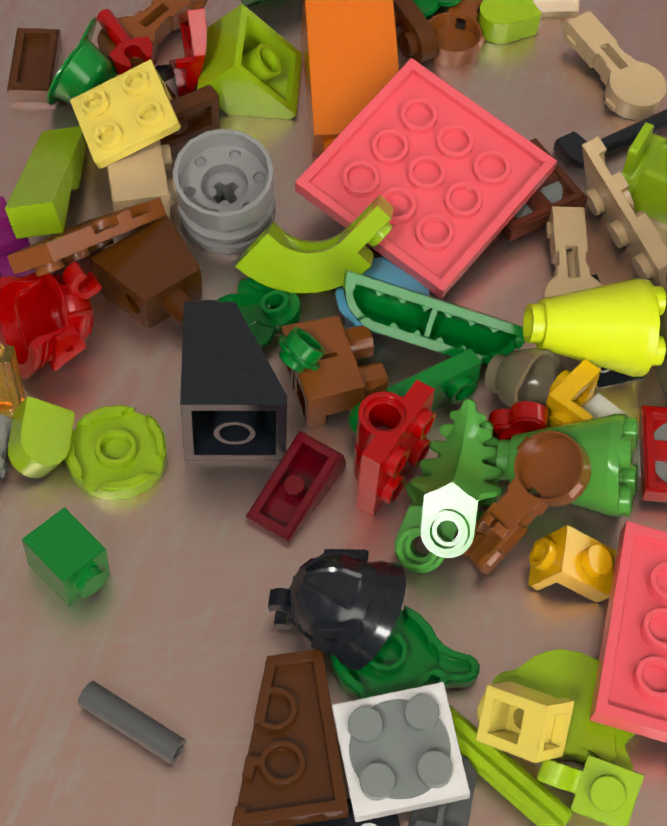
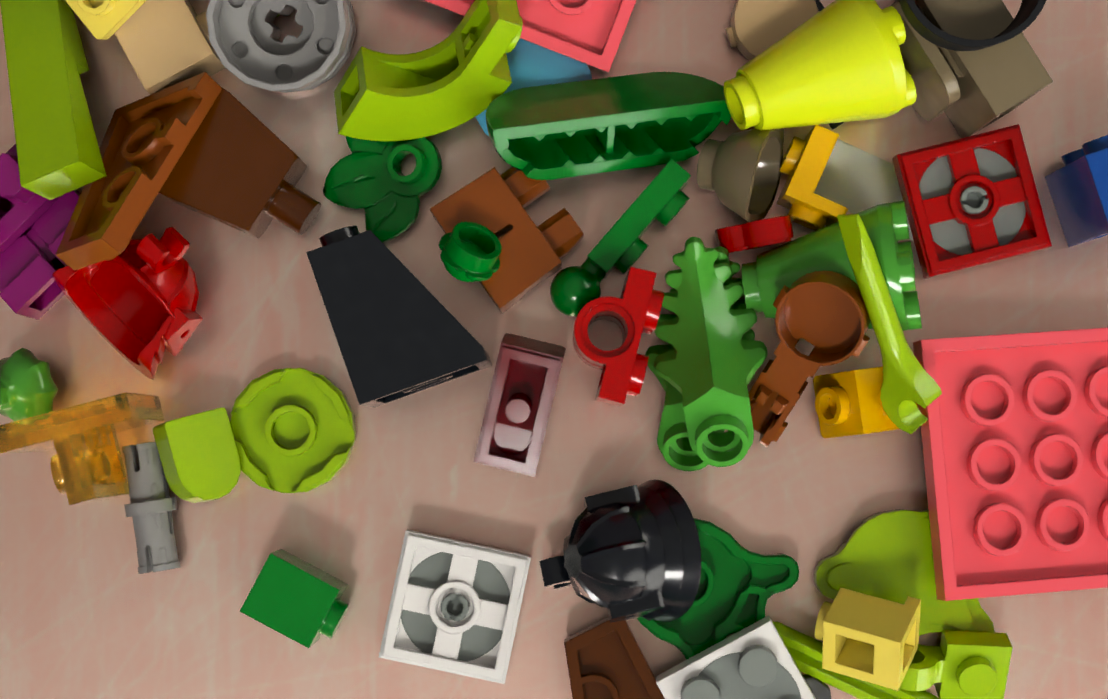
camera: 15 degrees left, 30 degrees up
none -> white piece [379,530,531,684]
none -> lime piece [837,214,942,434]

